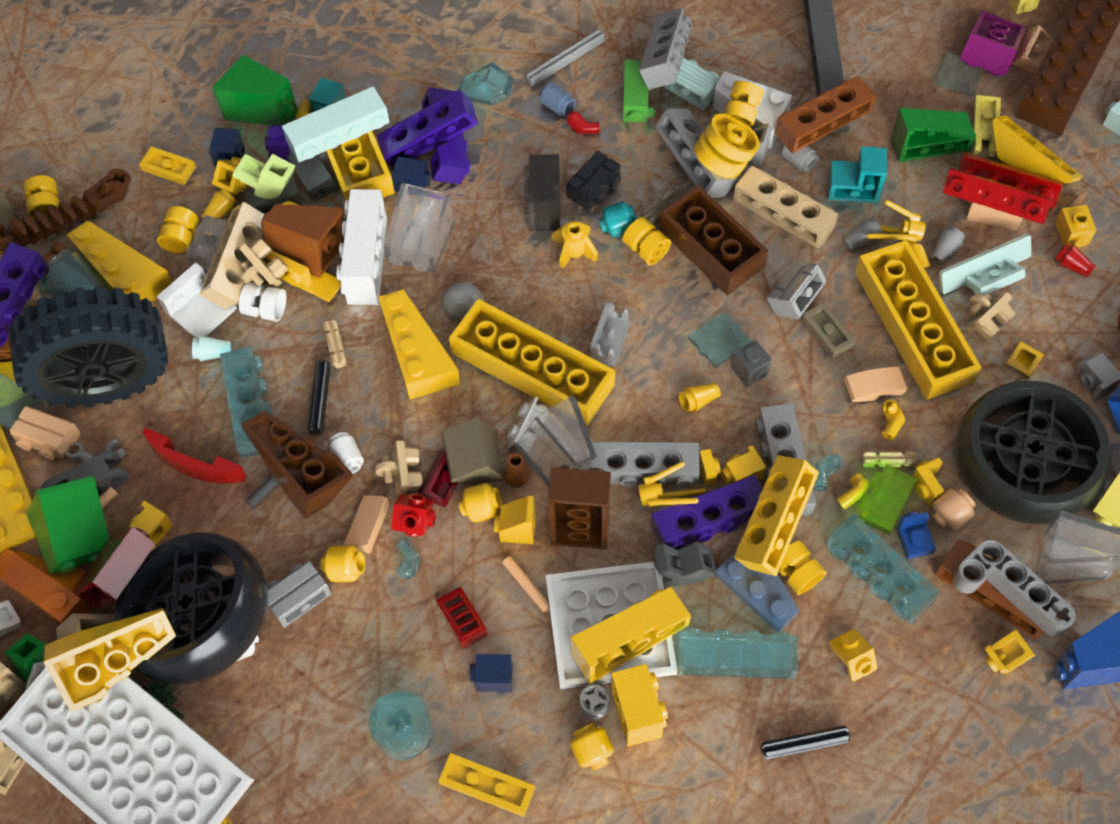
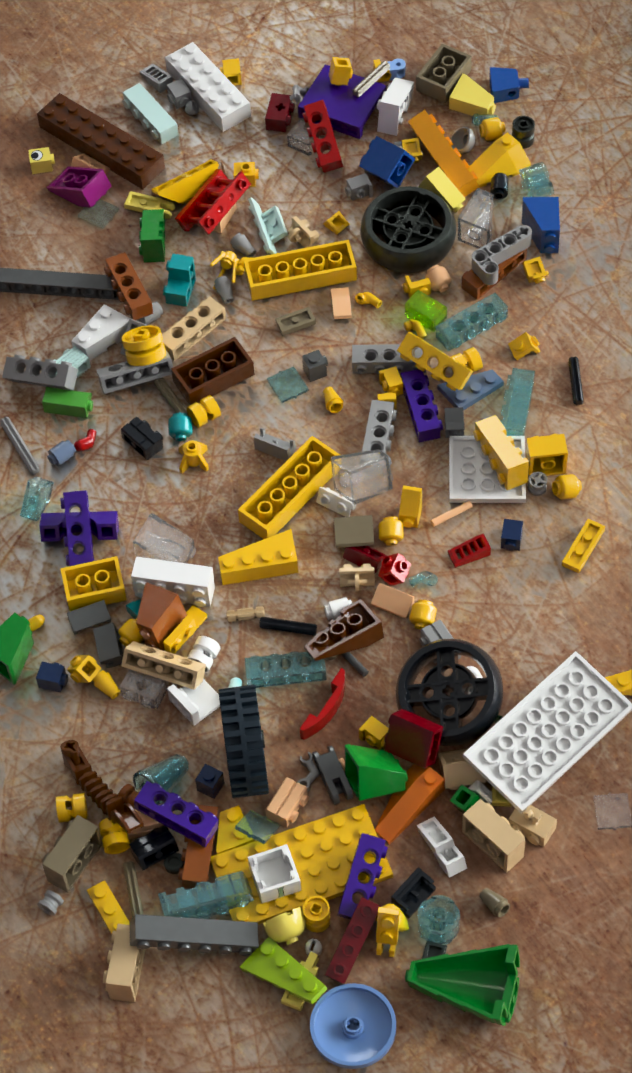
camera: 80 degrees left, 5 degrees down
yellow wedge [44,608,176,712] -> none
yellow wedge [67,221,173,303] -> none
yellow plate [139,146,196,186] -> none
yellow wheel [157,206,199,254] -> none
yellowish green brick [233,154,295,199] -> none
tan hips [239,239,288,288] -> none
dark purple brick [265,125,293,163] -> none
light aqua brick [282,87,389,162] -> none
teal brick [308,77,346,113] -> none
clear light blue brick [369,691,433,760] -> none
dark blue brick [391,156,432,196] -> none
light grey piece [442,282,484,321] -> none
dark orange cone [503,453,531,487] -> none
clear smoke wedge [524,154,560,231] -> none
reddish brown brick [548,465,611,550] -> none
yellow plant [639,462,706,507] -> none
yellow wheel [723,81,764,127] -> none
light grey brick [767,261,827,320] -> none
clear light blue arm [814,454,843,491] -> none
tan axle [862,451,918,467] -> none
blue bracket [896,512,936,559] -> none
red cone [1054,242,1096,278] -> none

